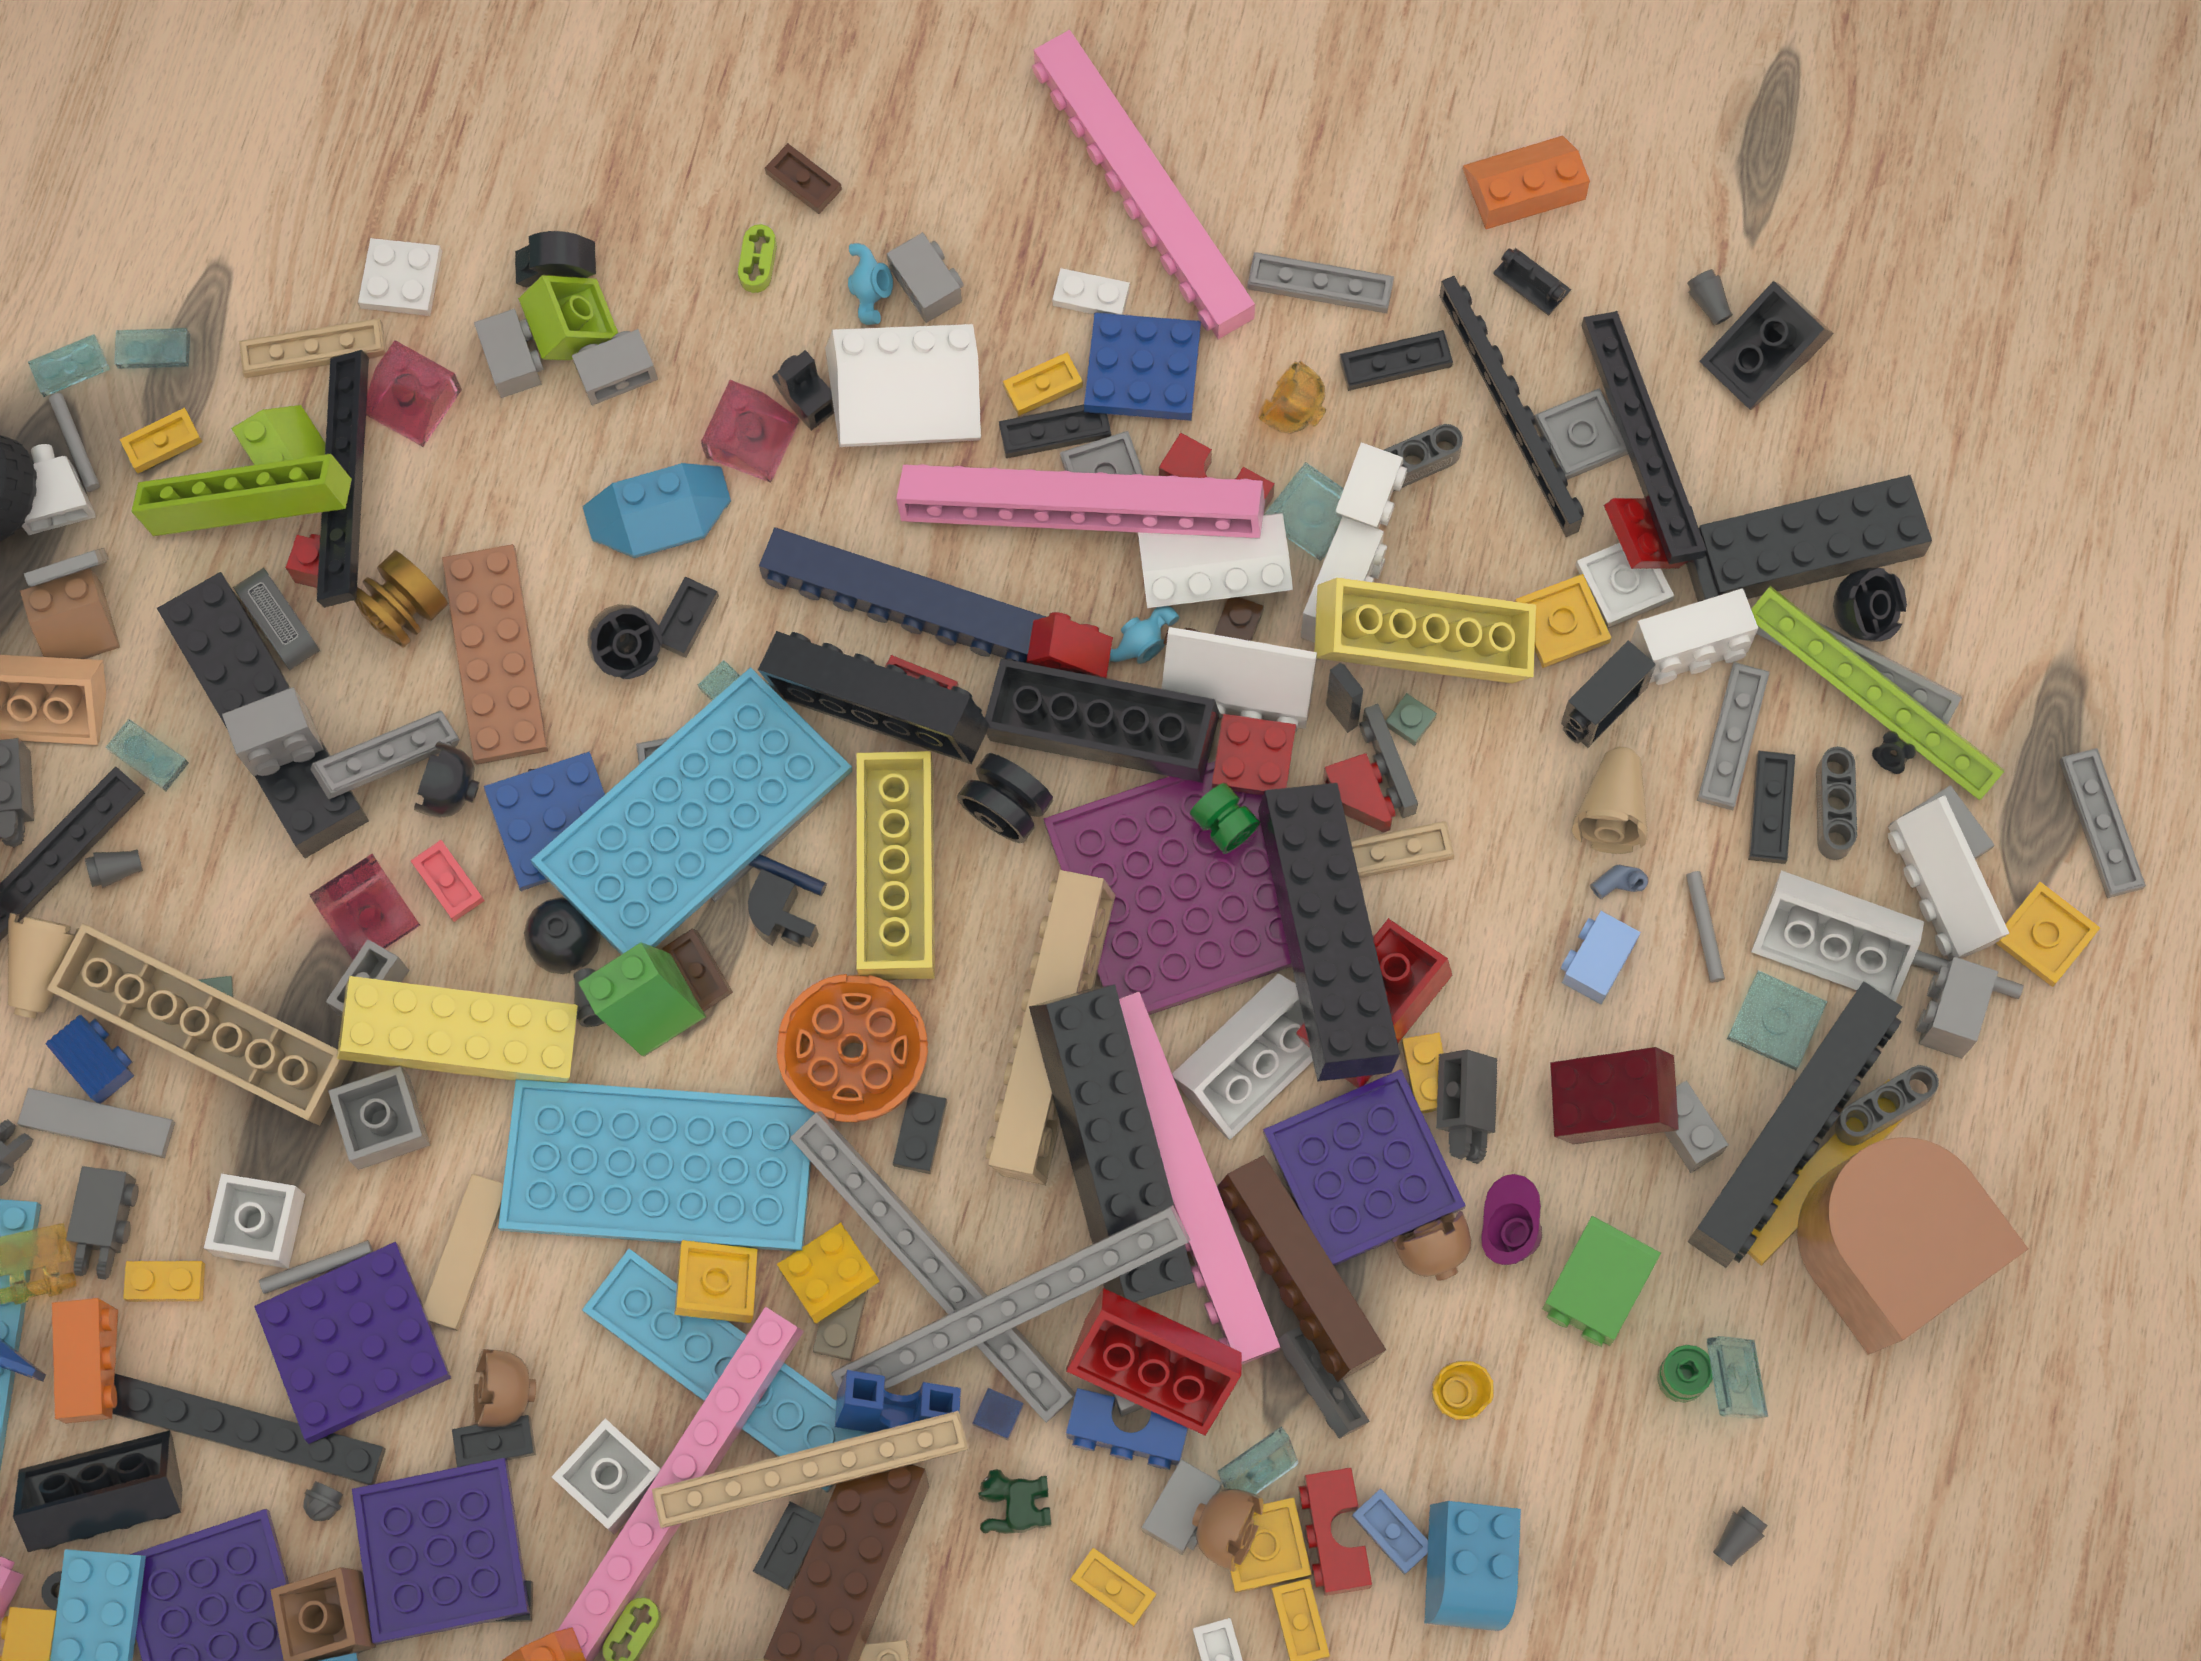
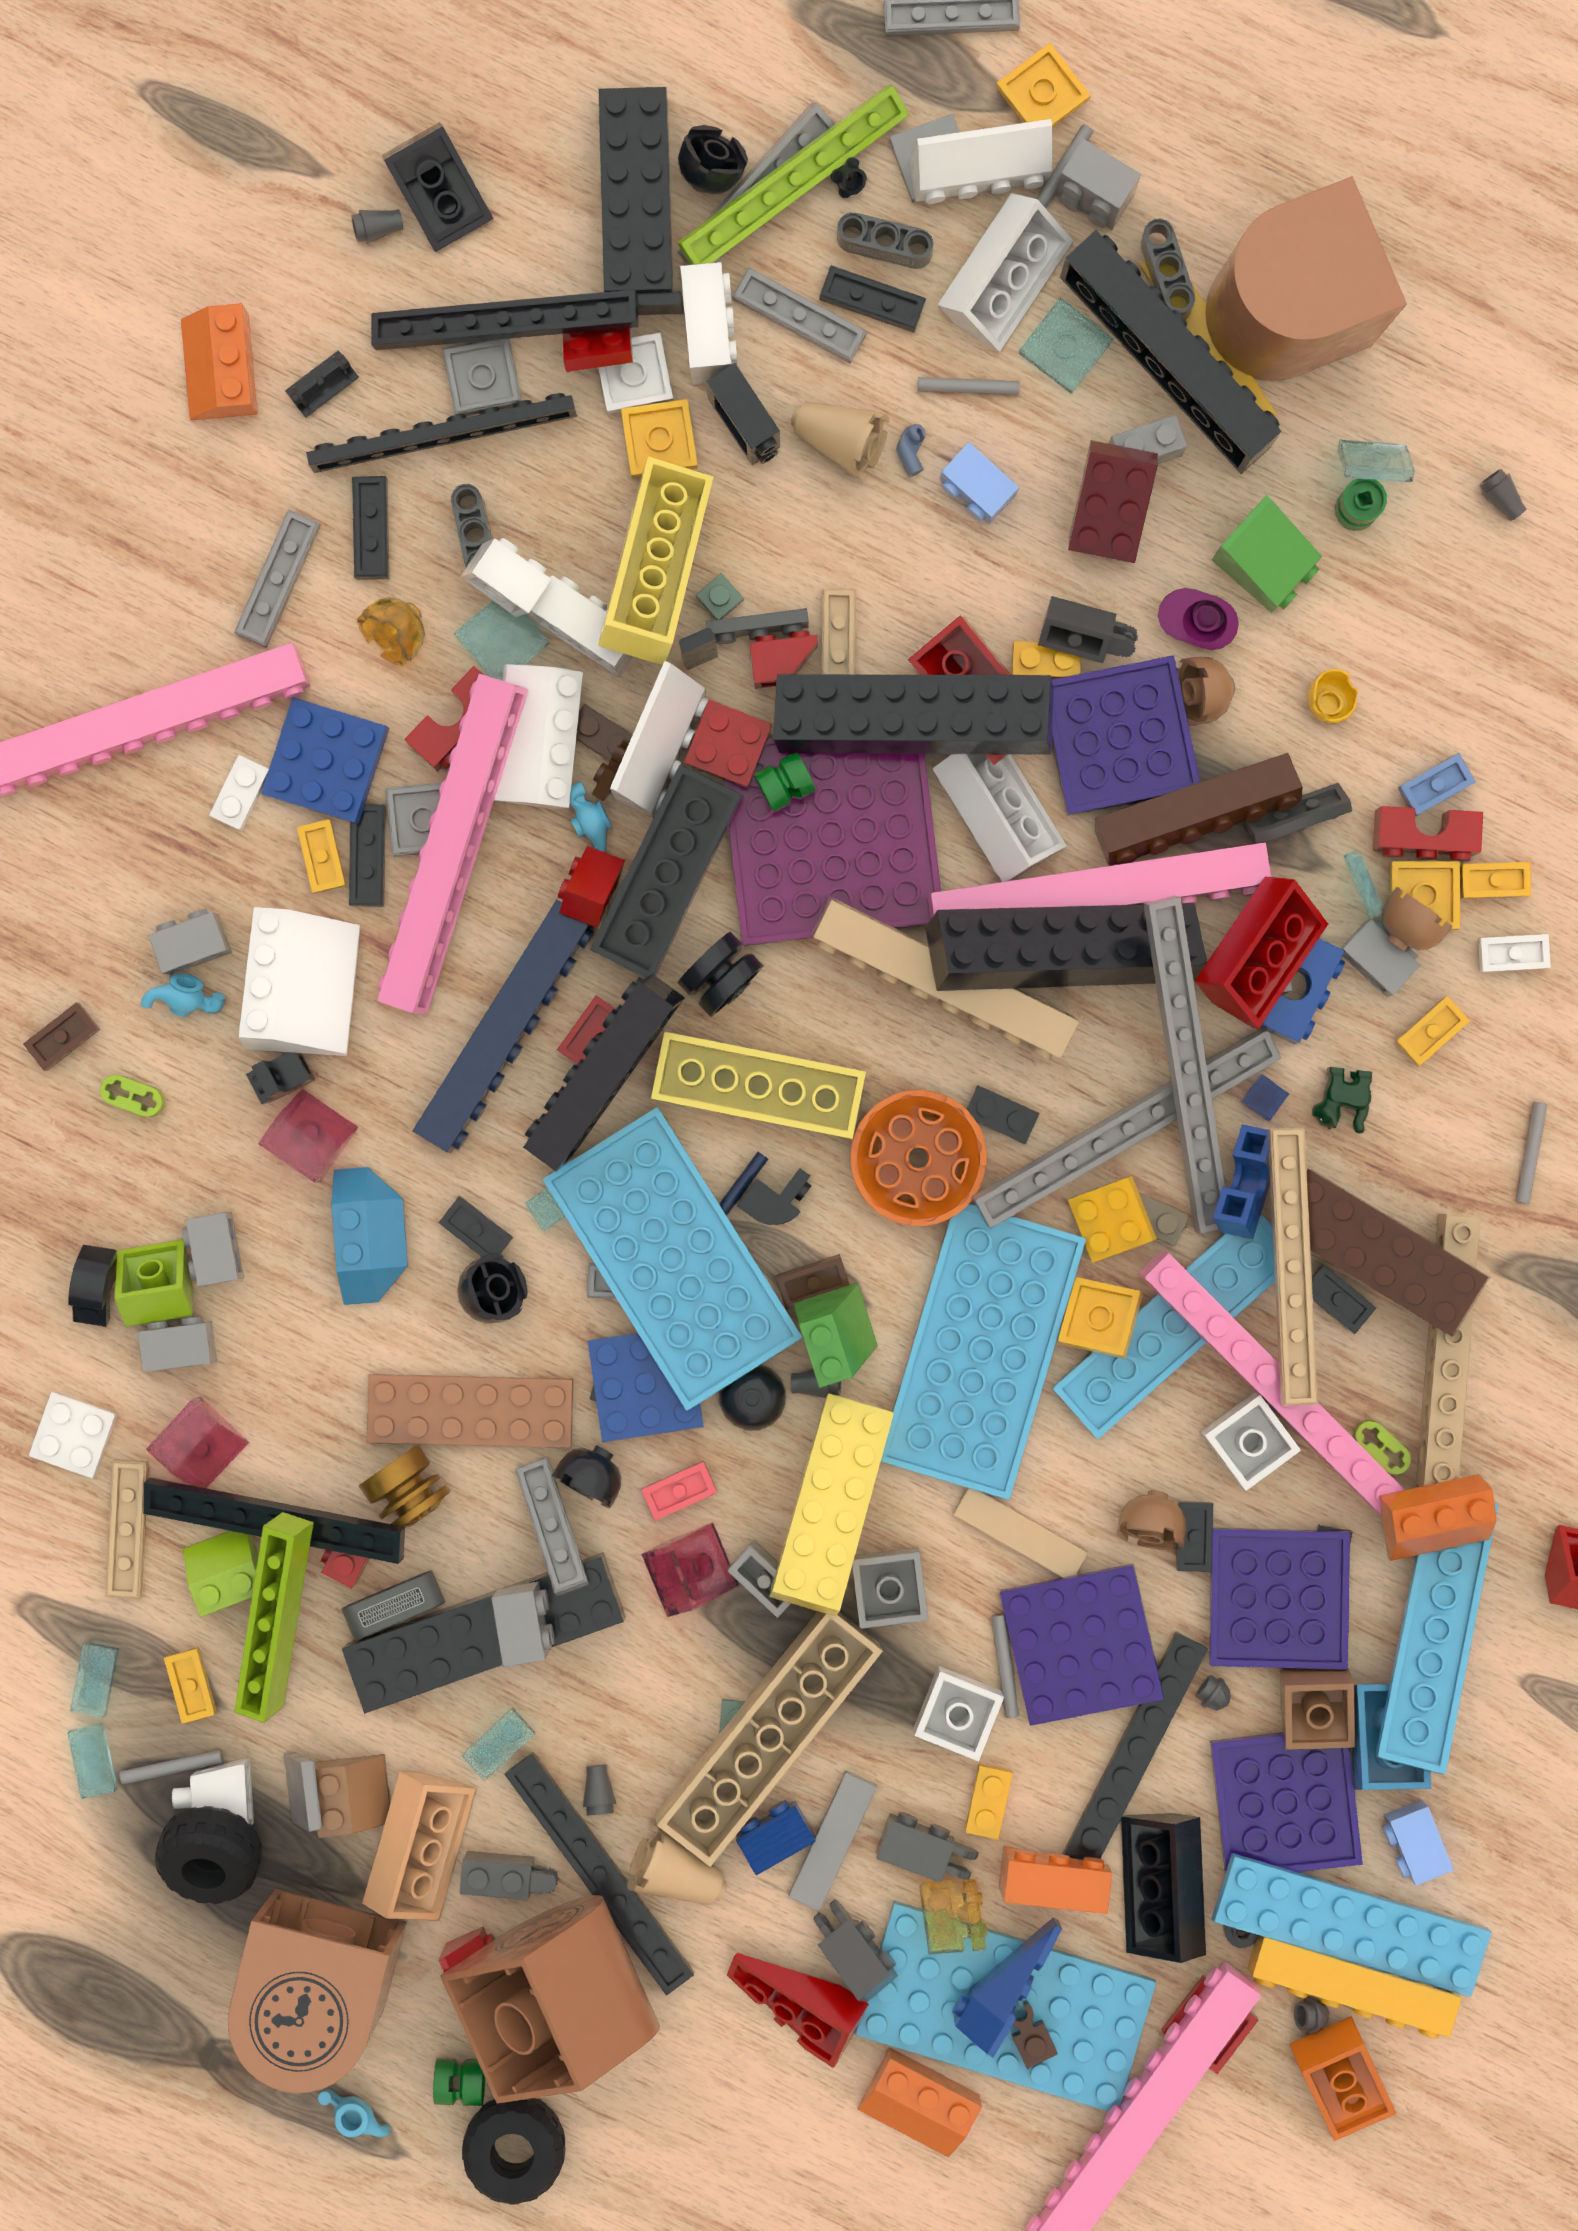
camera: 80 degrees left, 15 degrees up
dark azure brick [1424,1501,1521,1631] -> none

